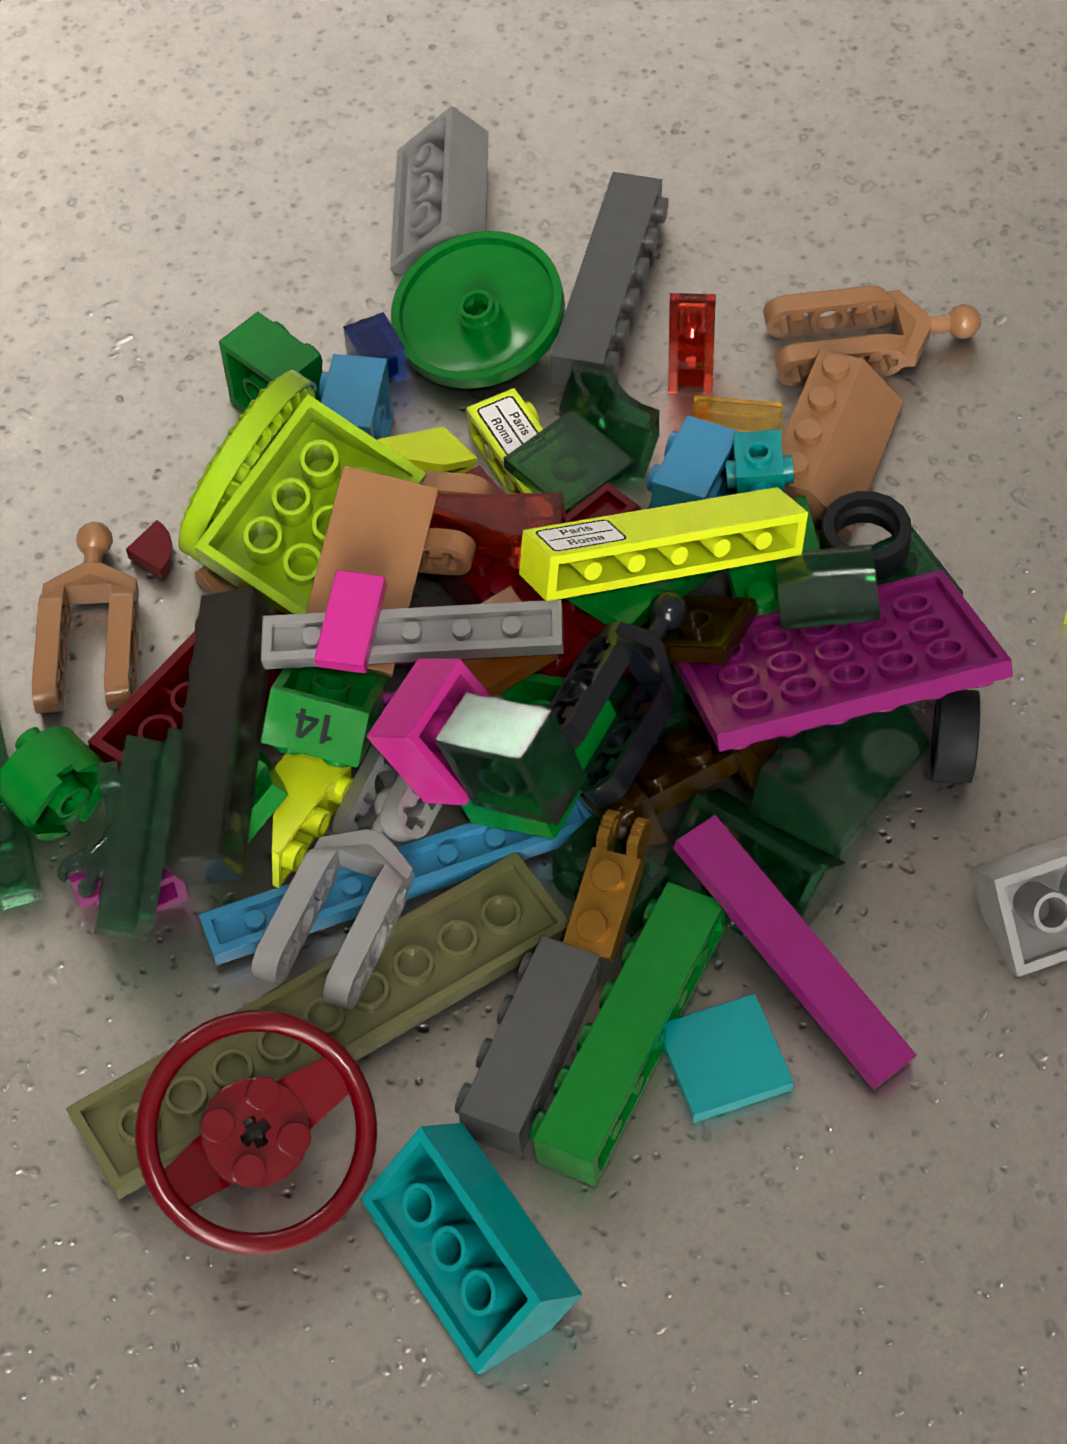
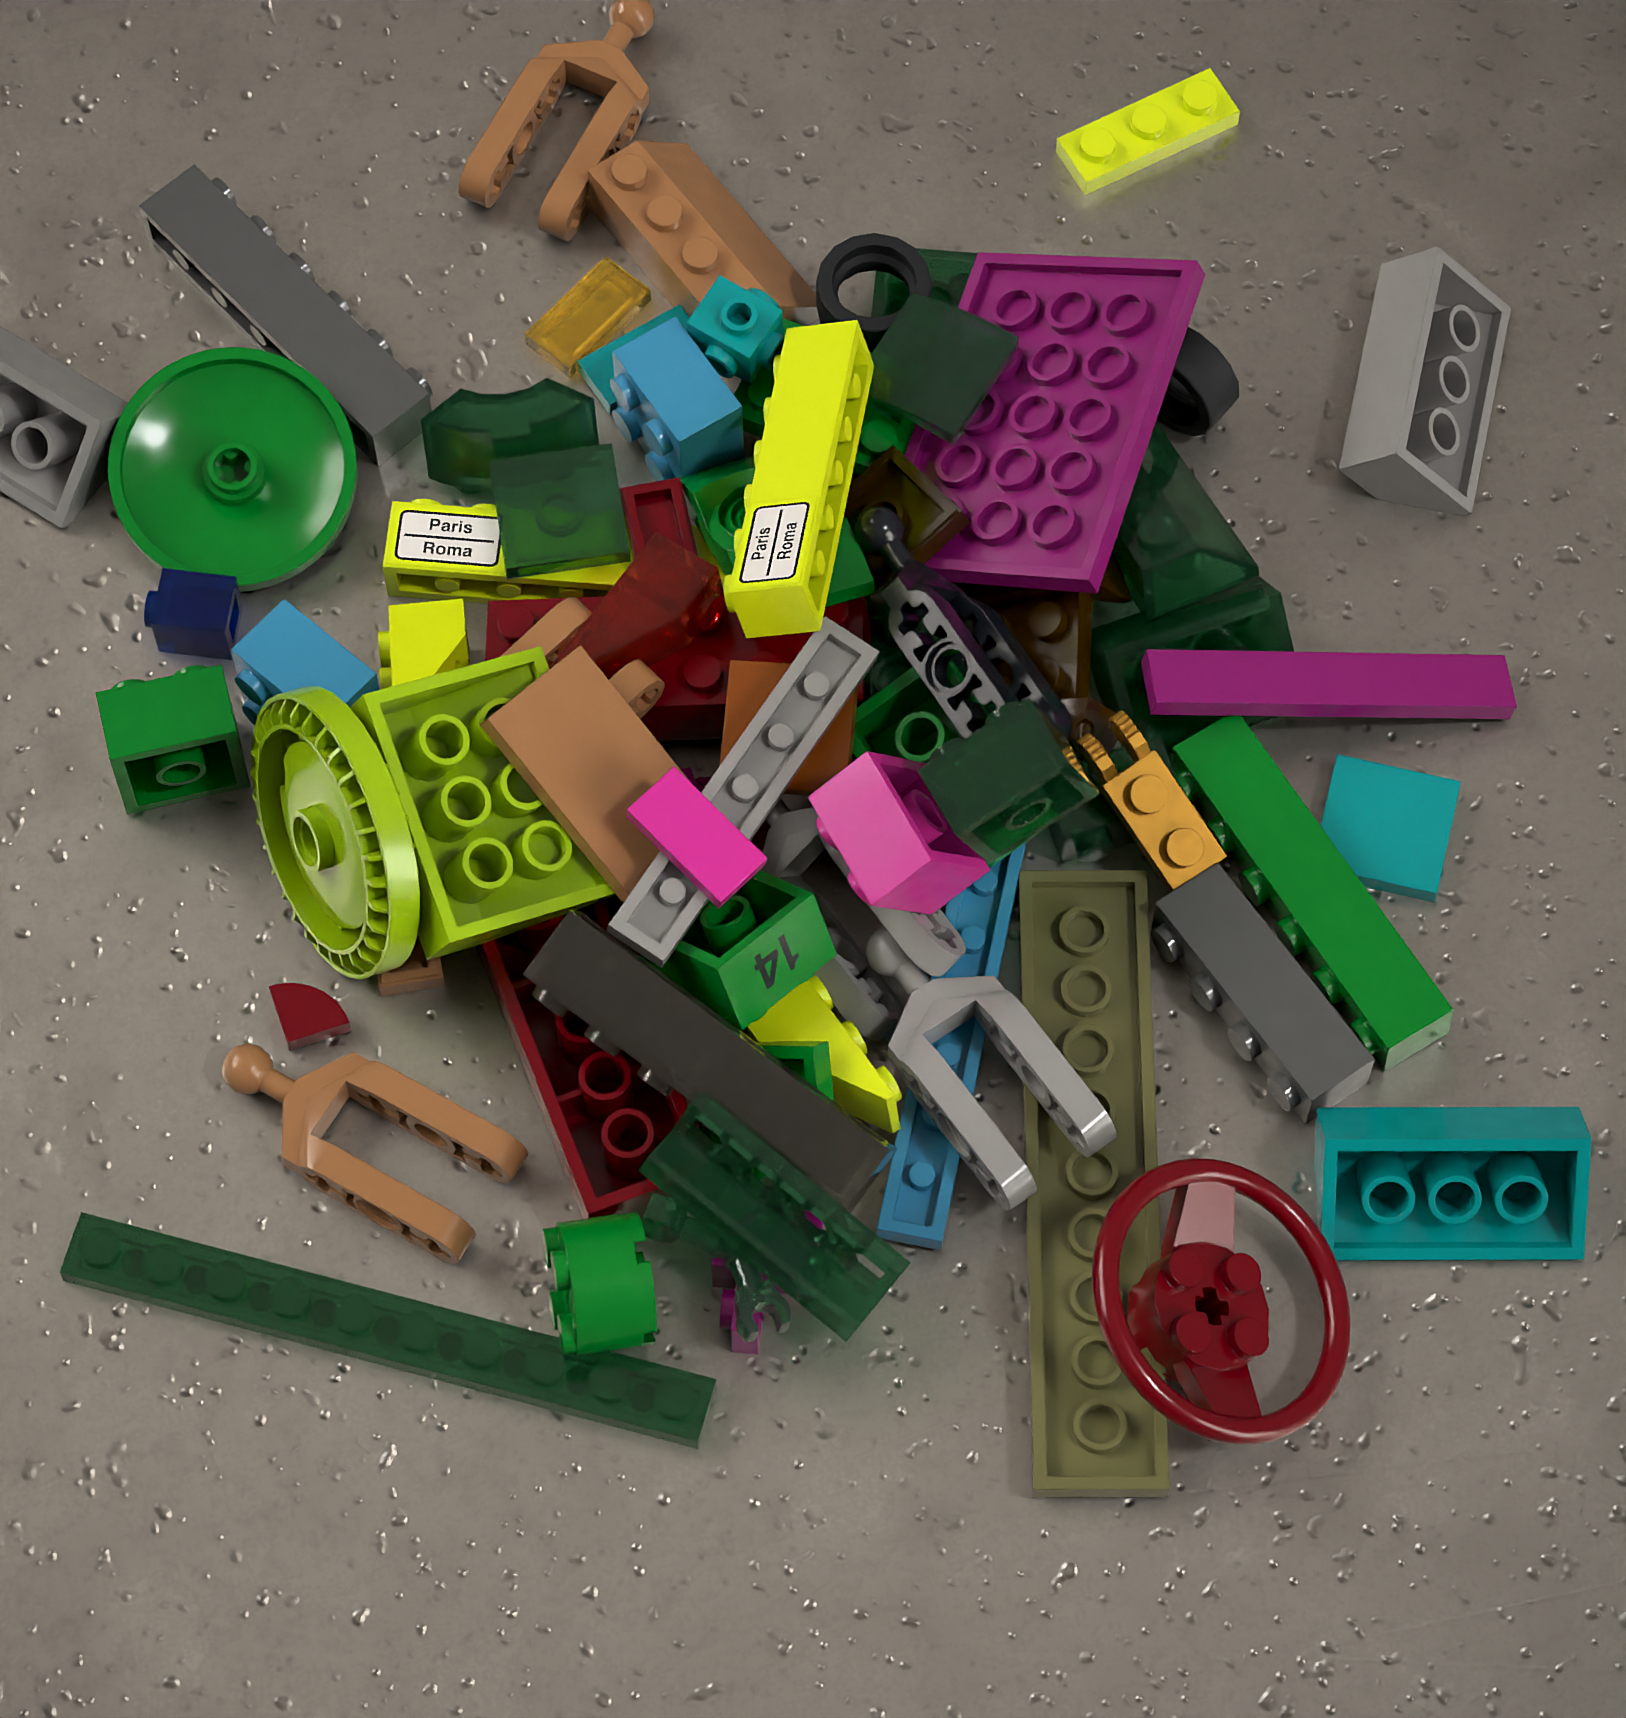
camera: 60 degrees left, 10 degrees up
clear red slope [668,293,716,394] -> none

